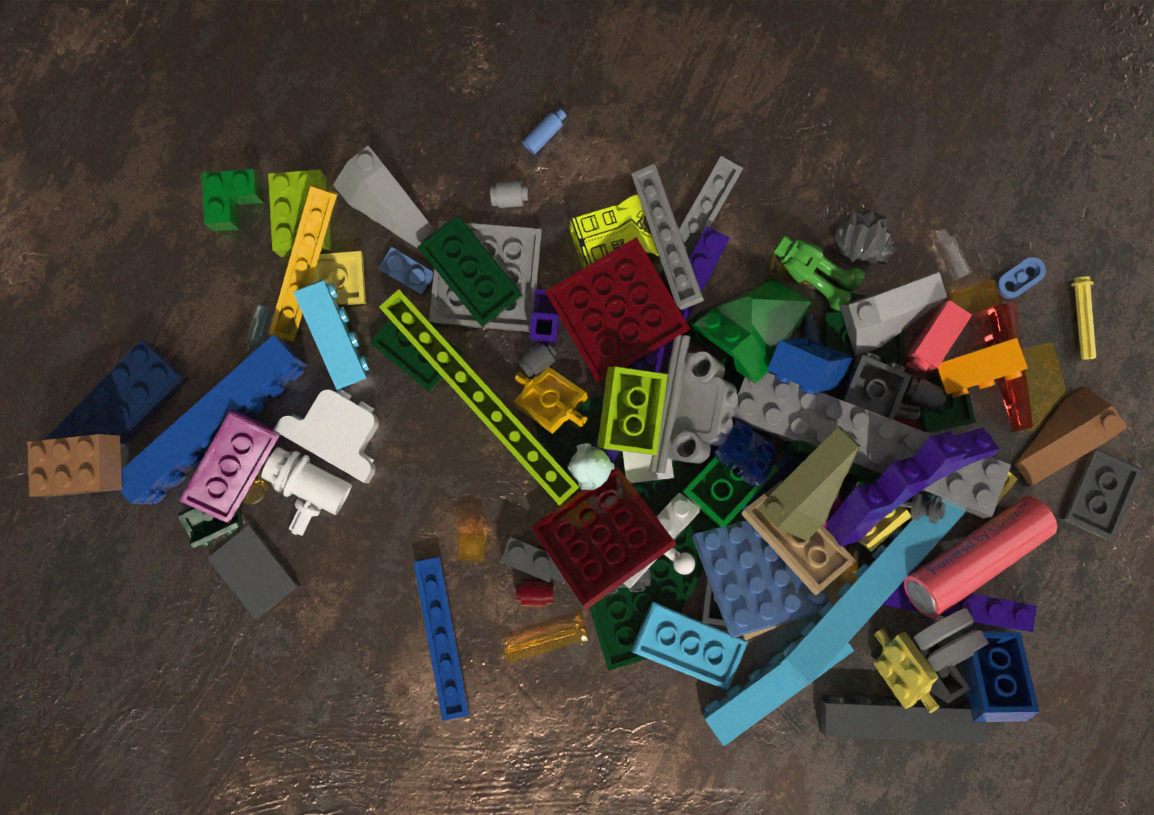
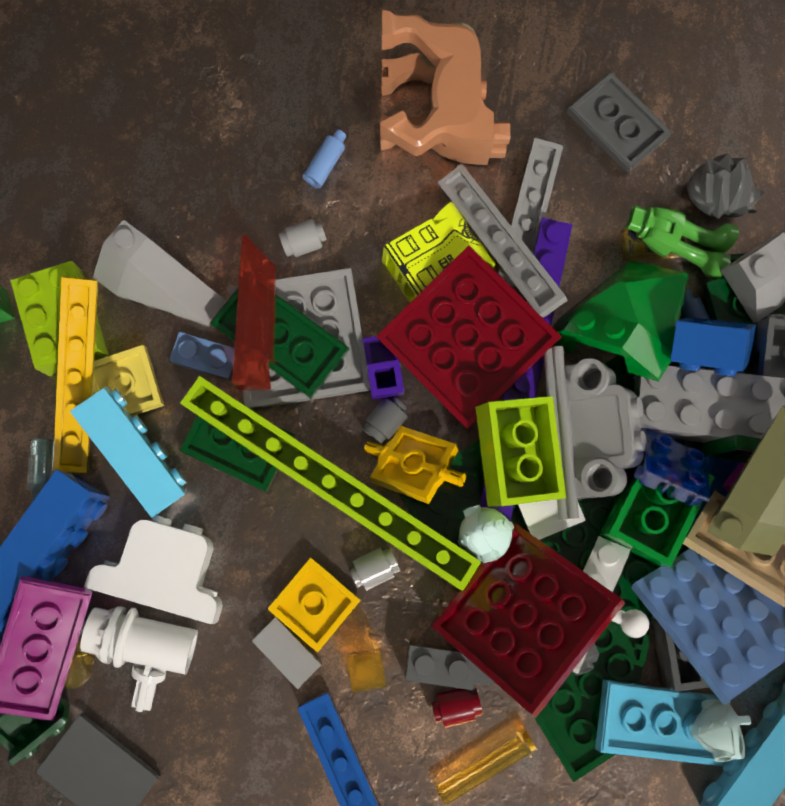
camera: 20 degrees left, 5 degrees down
none -> clear red wedge [232,236,277,391]
none -> light grey tile [252,617,322,690]
none -> yellow plate [268,557,361,653]
none -> light grey brick [349,547,400,591]
none -> nougat piece [380,10,510,165]
none -> dark grey tile [566,71,673,174]
none -> light aqua helmet [690,699,751,762]

